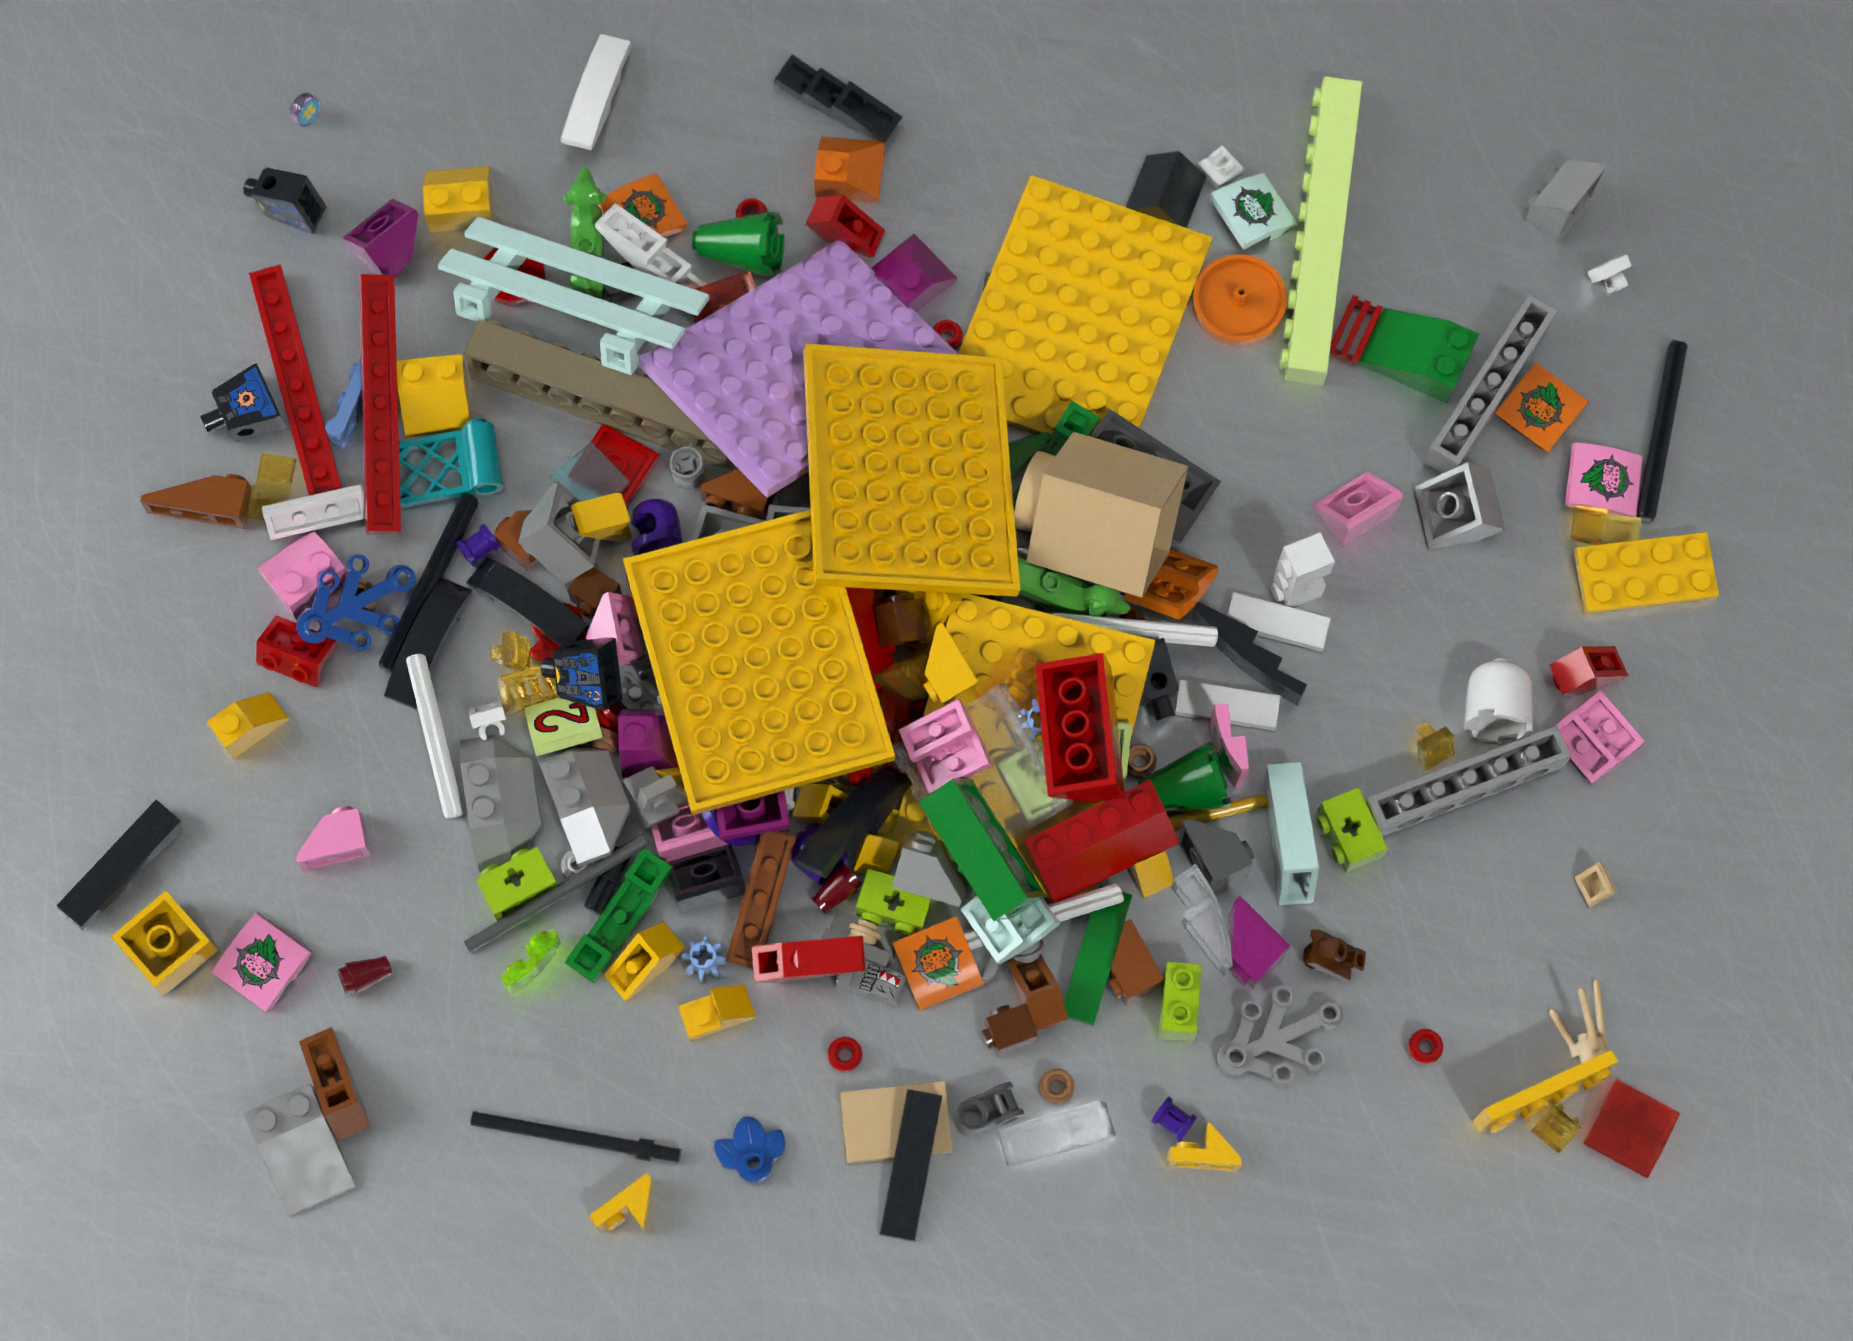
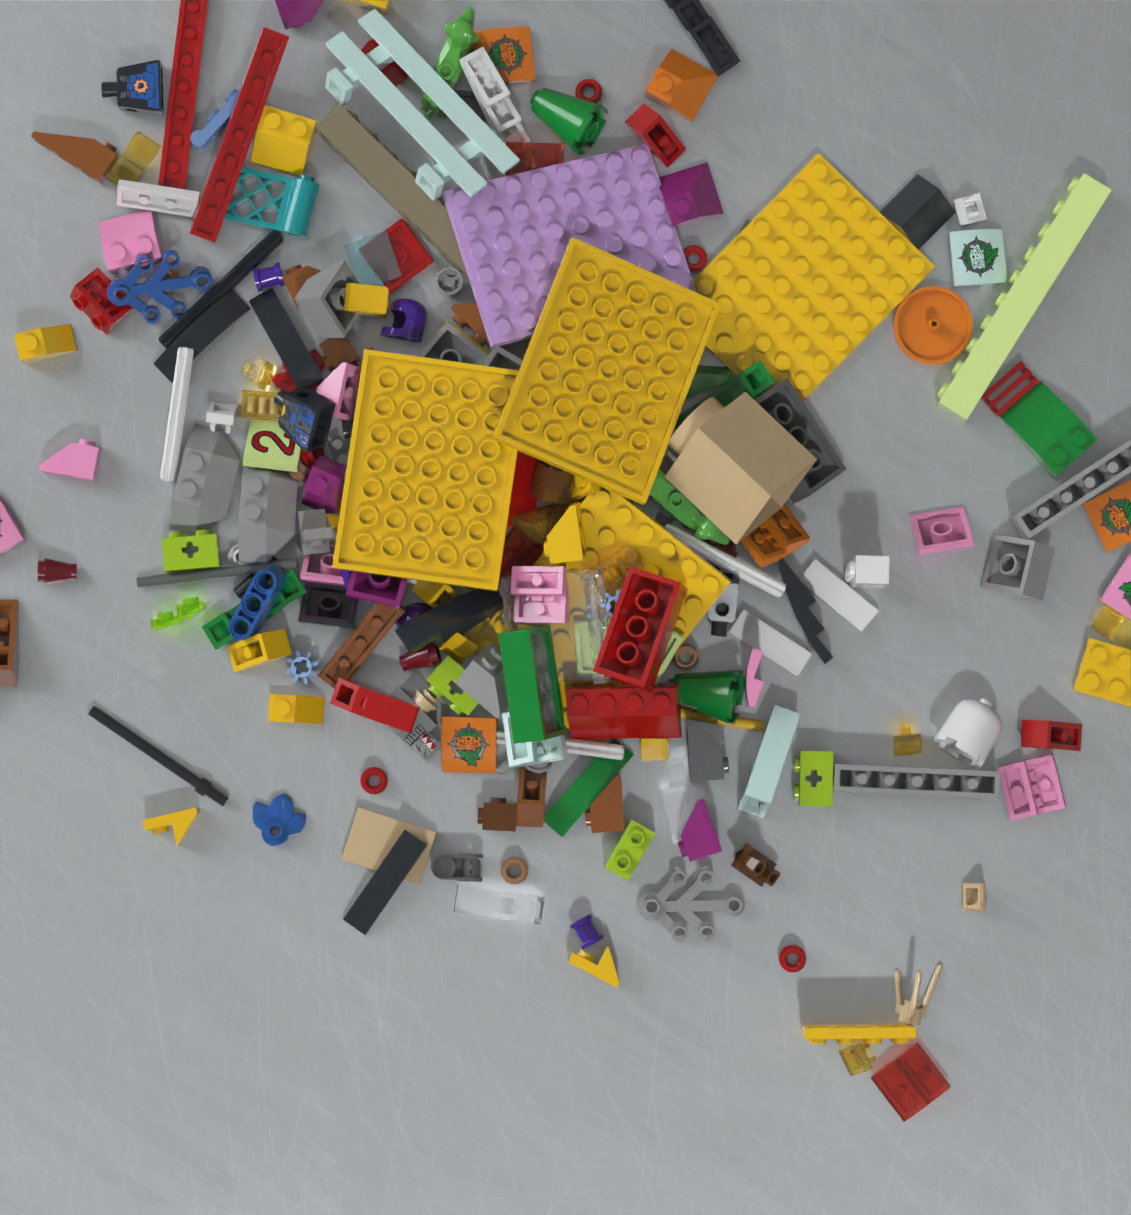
camera: 30 degrees right, 15 degrees up
none -> blue beam [228,566,286,640]

